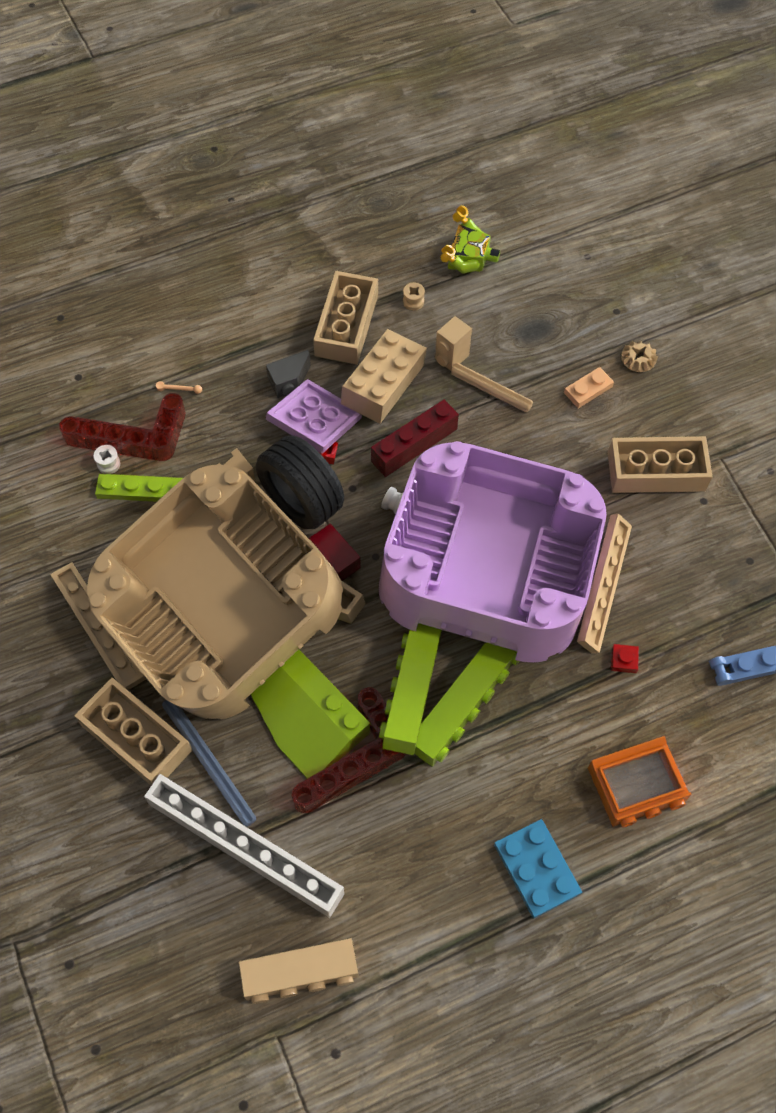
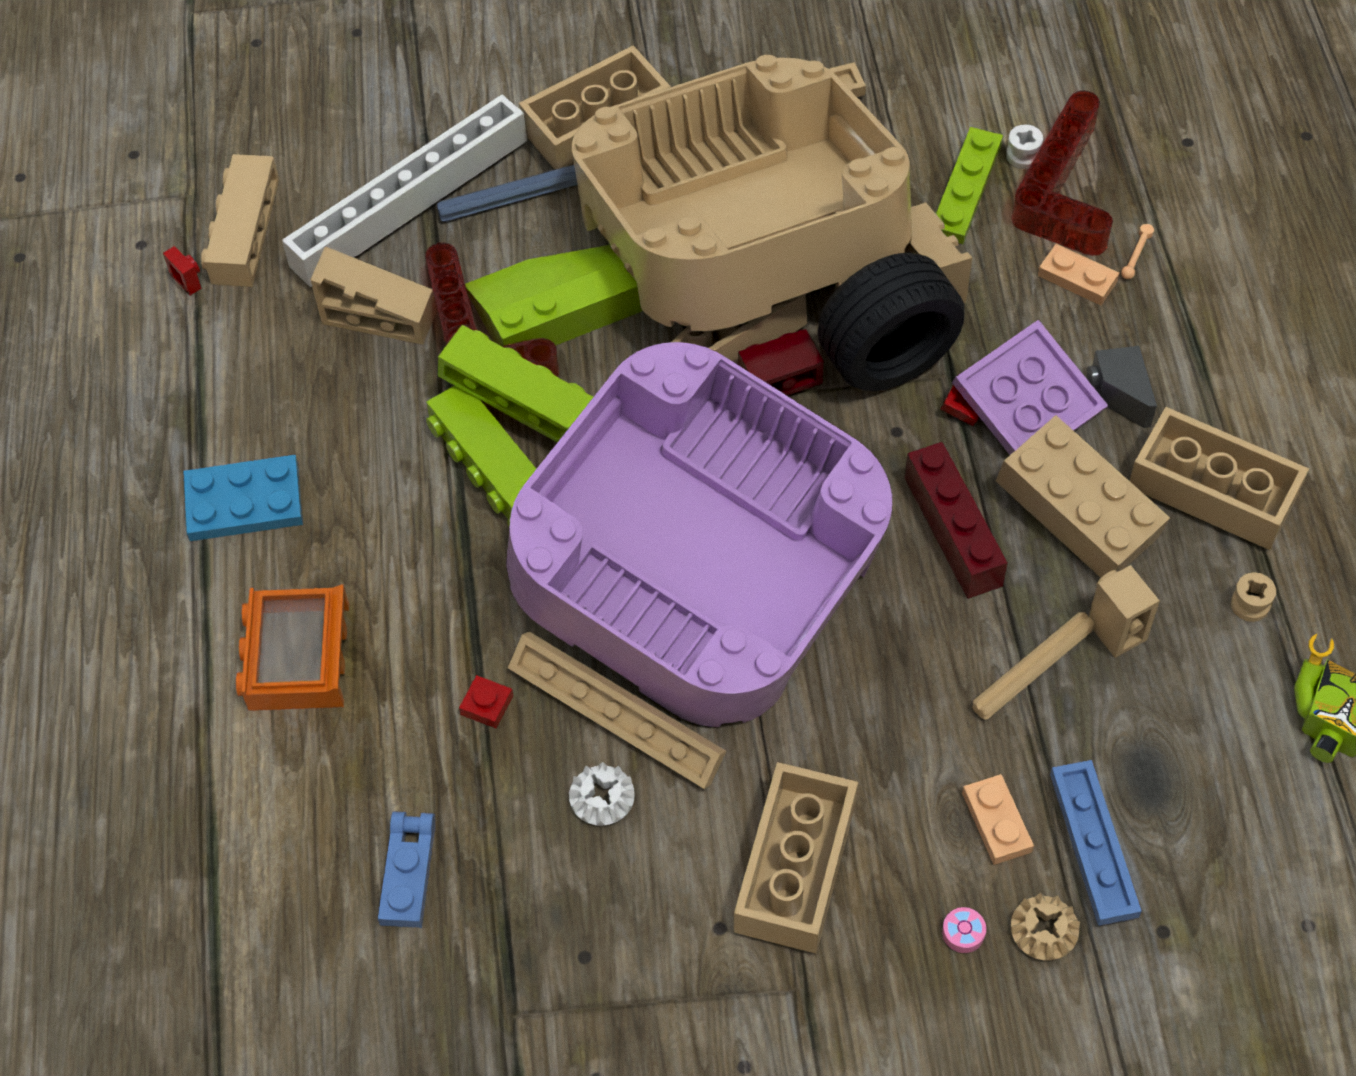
camera: 110 degrees right, 5 degrees down
none -> red plate [163,246,202,296]
none -> tan wedge [310,246,437,345]
none -> white gear [569,762,635,826]
none -> bright pink tile [942,907,986,953]
none -> light nougat plate [1038,244,1119,305]
none -> medium blue plate [1050,760,1142,926]

